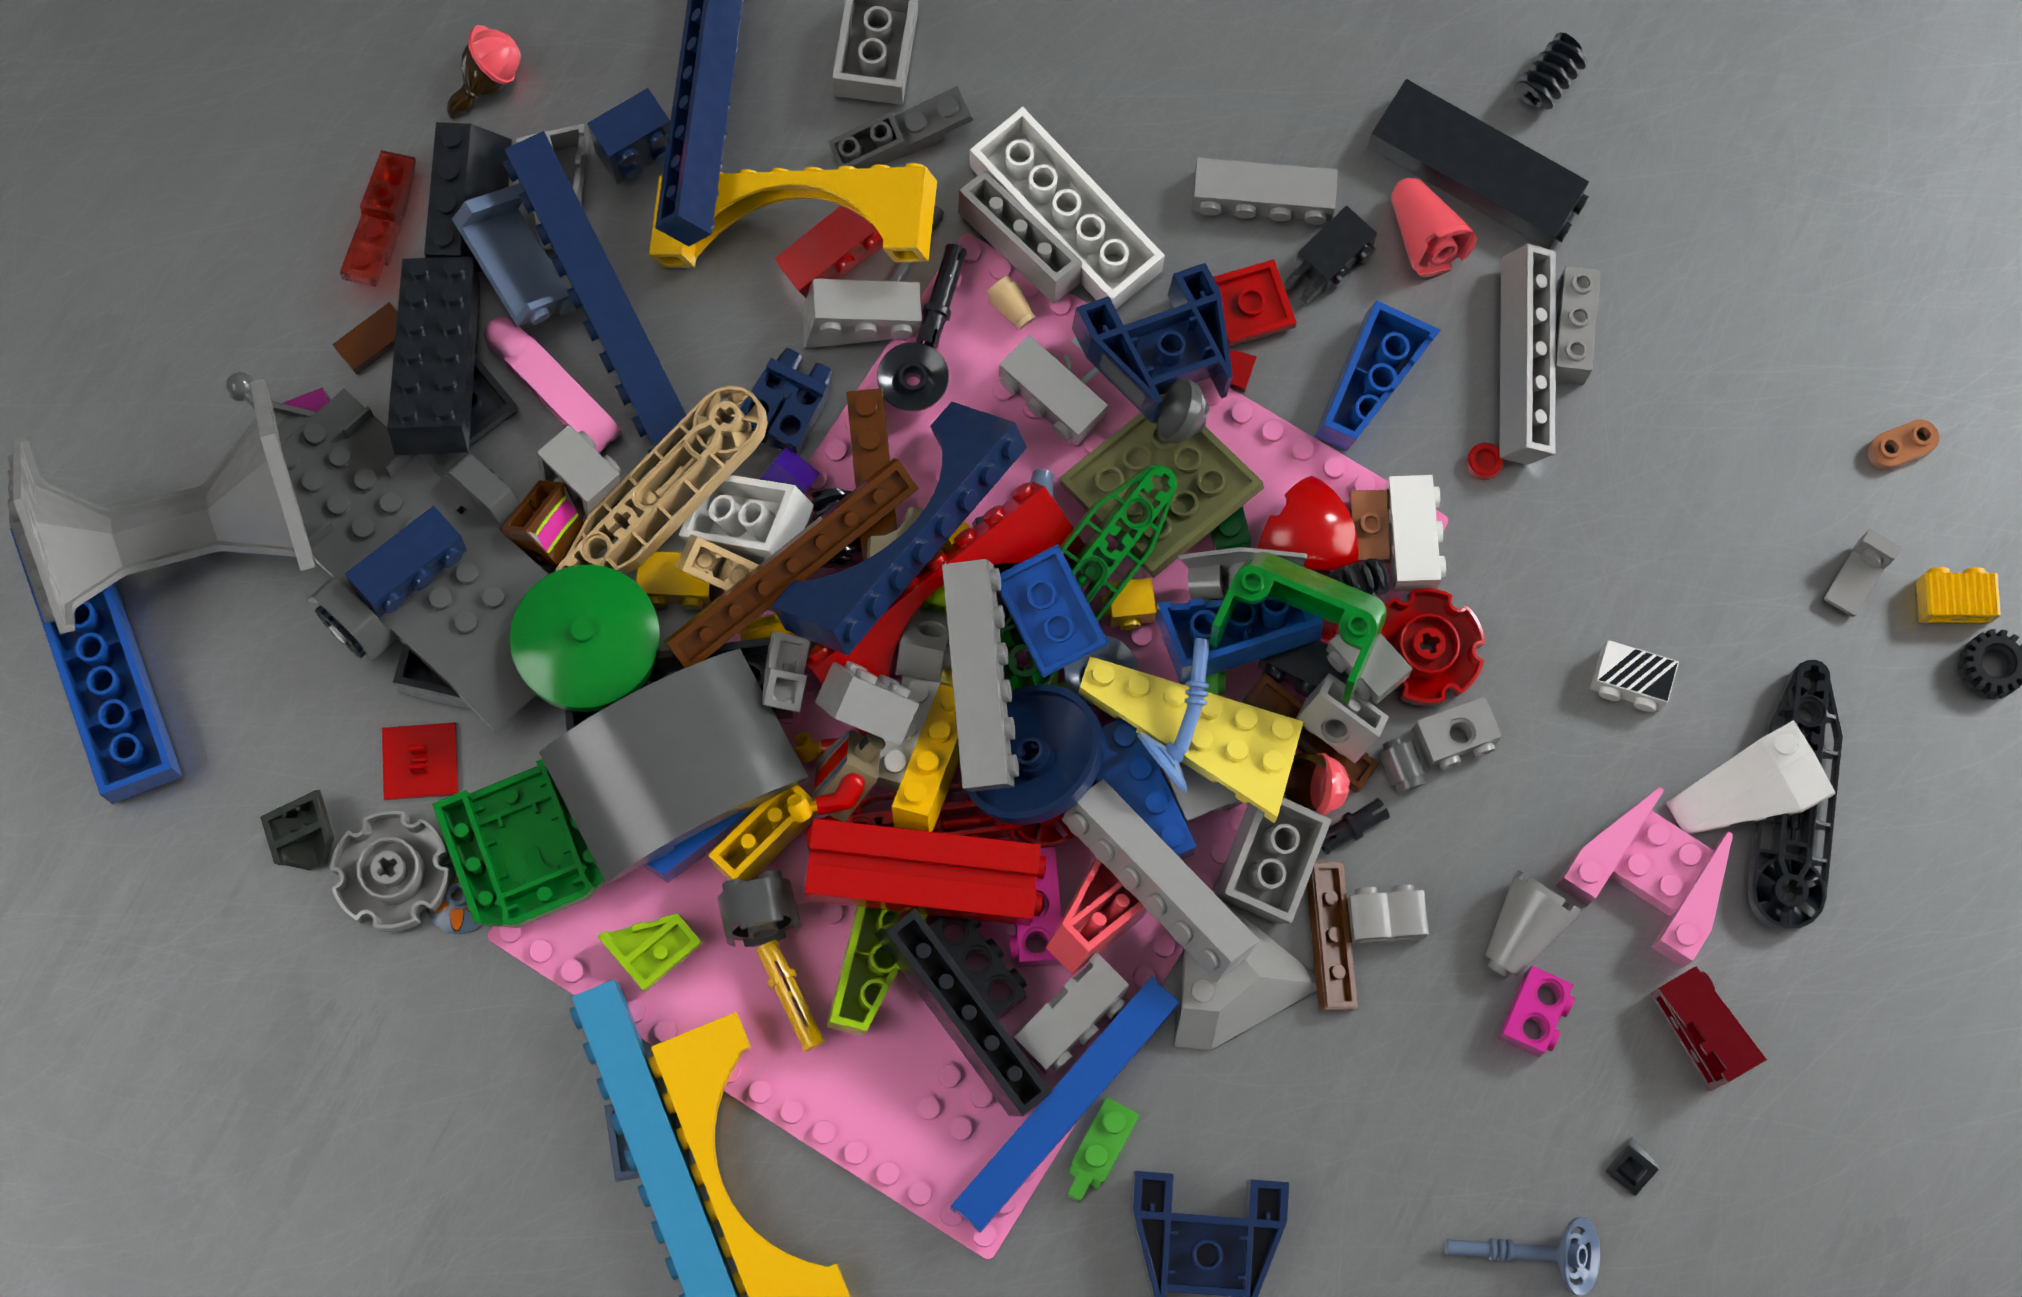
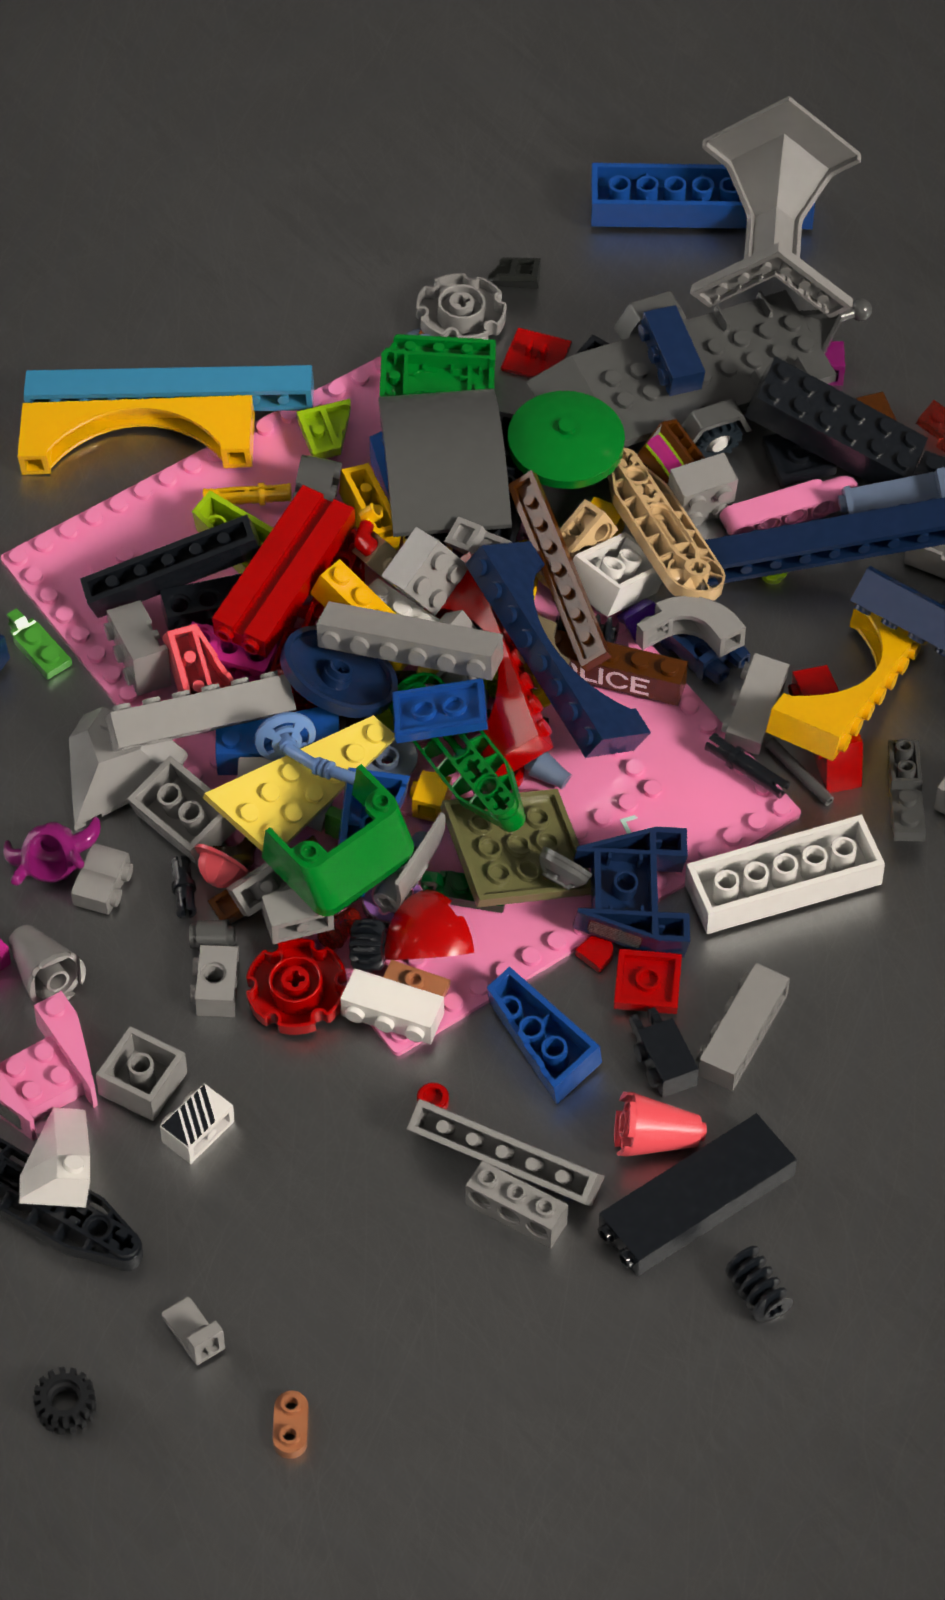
camera: 115 degrees right, 20 degrees down
black dish [877,342,949,412] -> none
blue tile [950,976,1180,1233] -> none
light grey brick [958,170,1082,304] -> none
tan cone [986,275,1036,330] -> none
light grey brick [999,335,1108,446] -> none
reddish brown tile [1307,861,1358,1011] -> none
yellow brick [1915,567,2001,623] -> none
none -> magenta piece [3,817,101,886]
none -> light grey brick [96,1026,187,1122]
none -> light grey arch [636,596,746,658]

